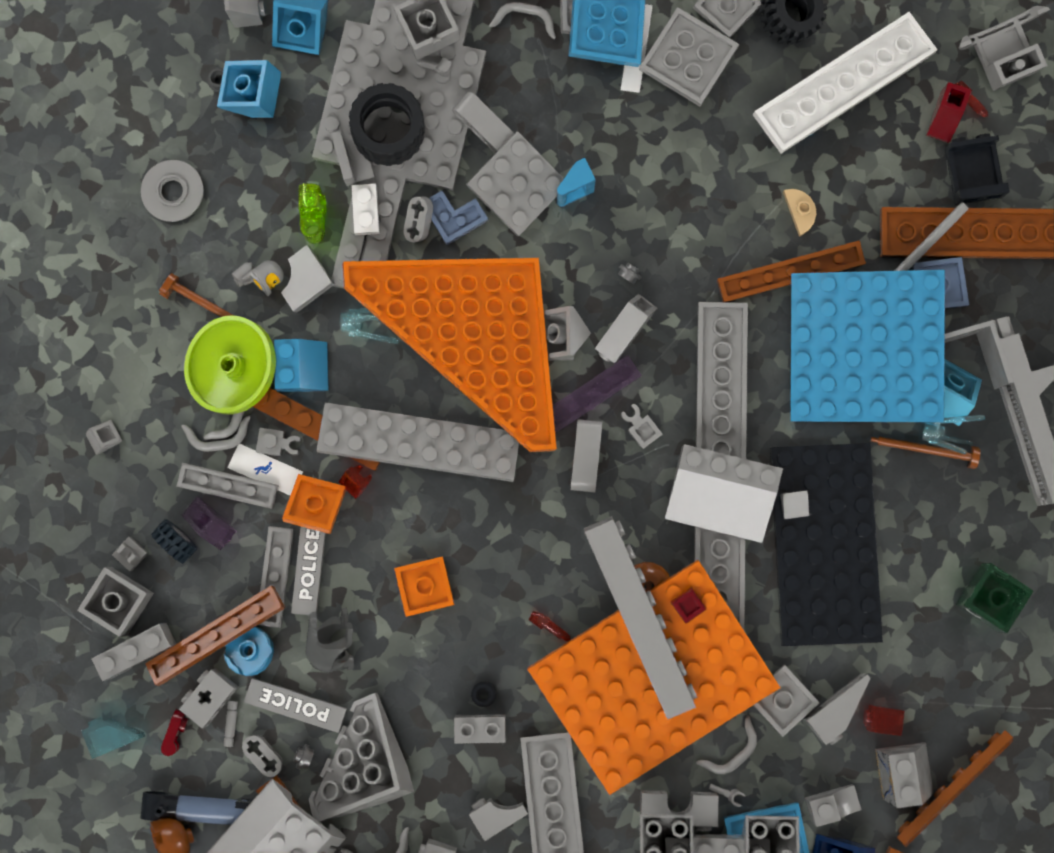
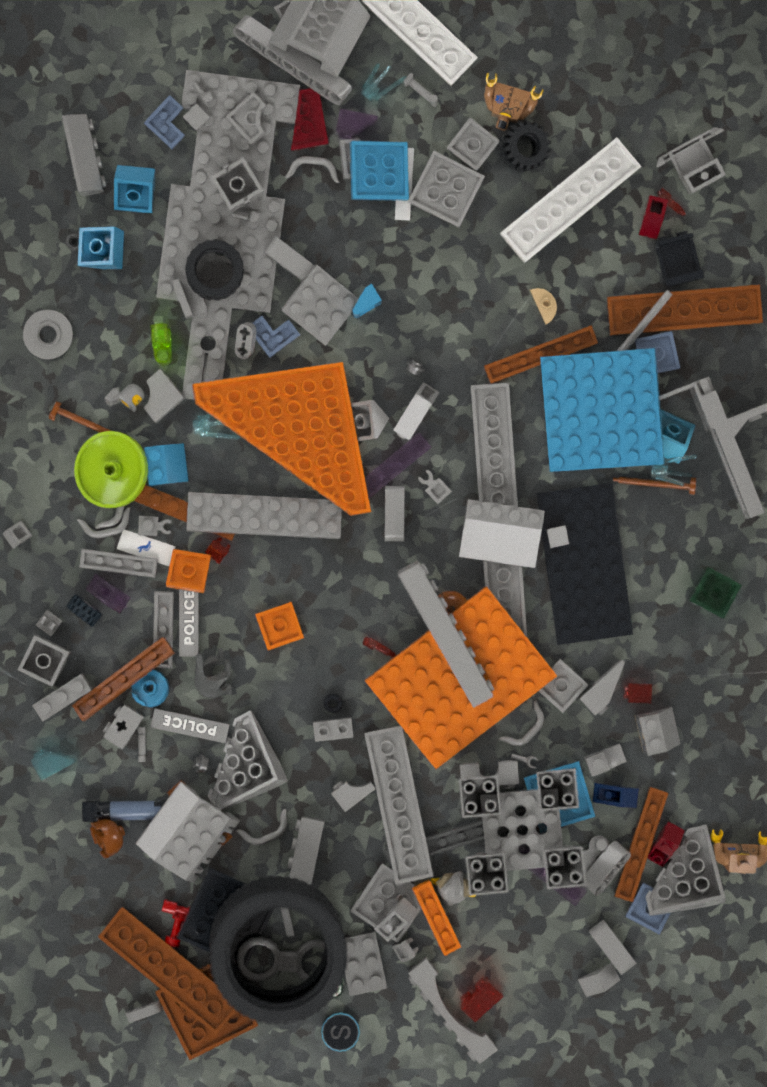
camera: 15 degrees left, 5 degrees up
dark red plate [161,709,189,756] -> none
light grey beam [242,734,284,777] -> none
white plate [352,184,380,235] -> none
dark red tile [670,587,707,624] -> none
dark orange plate [897,730,1013,847] -> none

